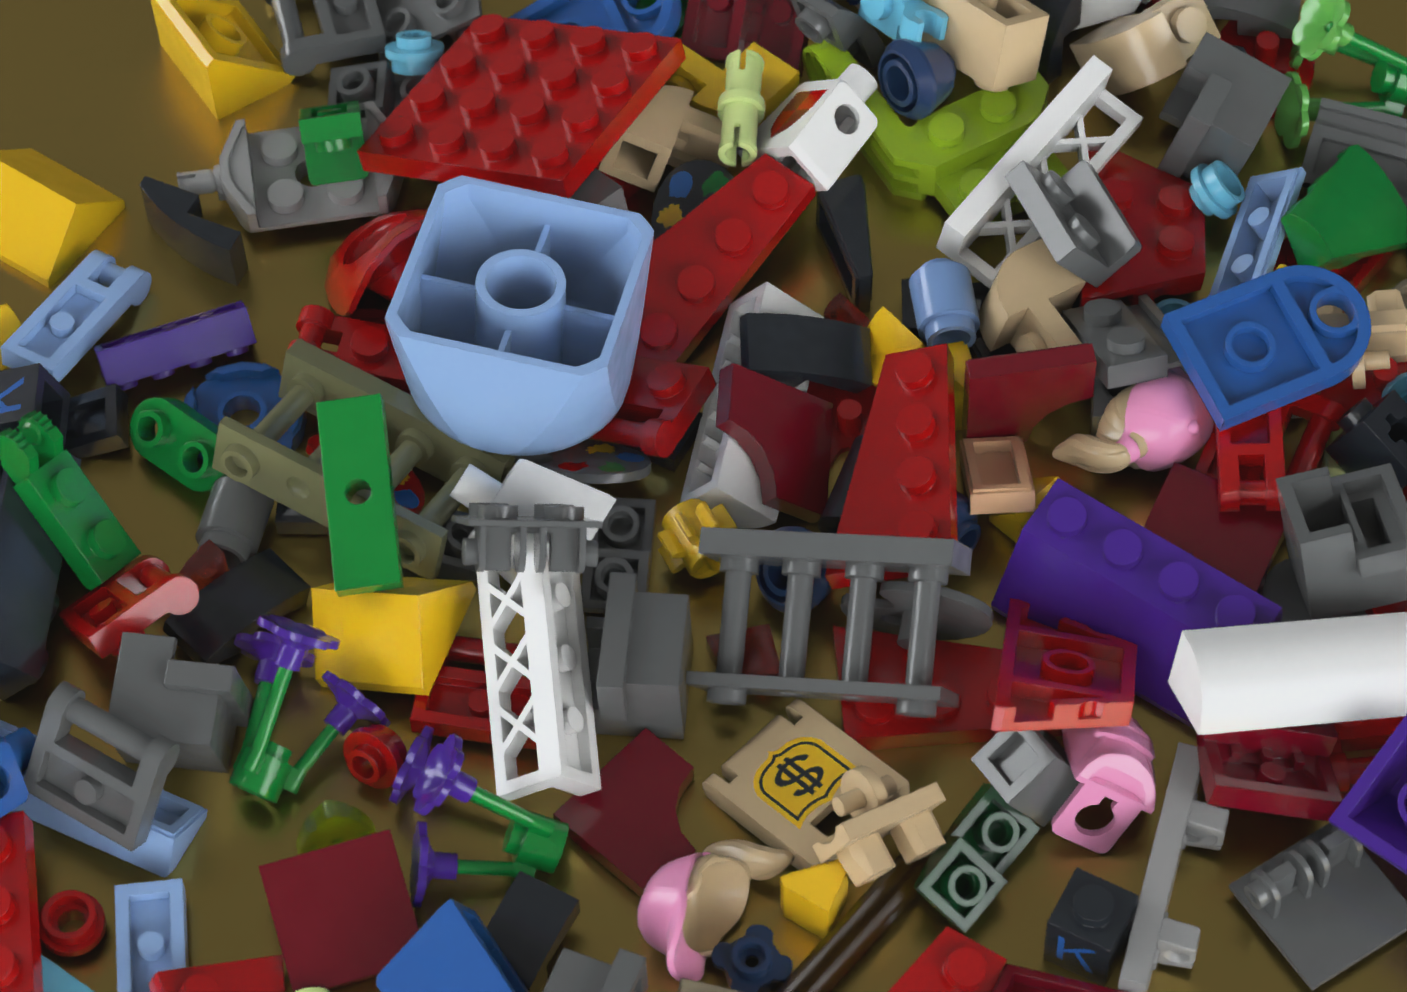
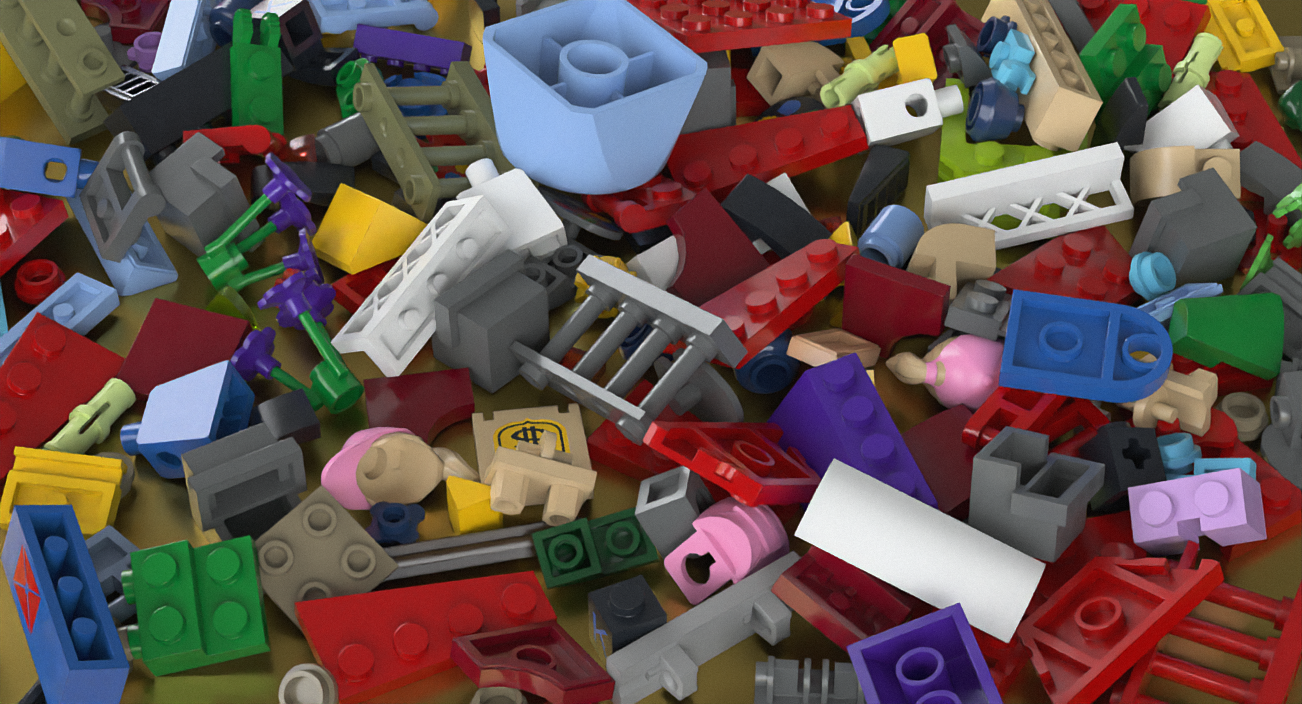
camera: 35 degrees right, 15 degrees down
green tile [316,393,404,597] -> none
dark grey hinge [451,503,602,574] -> none
dark grey bracket [1005,160,1142,288] -> none
none -> yellow slope [893,33,938,86]

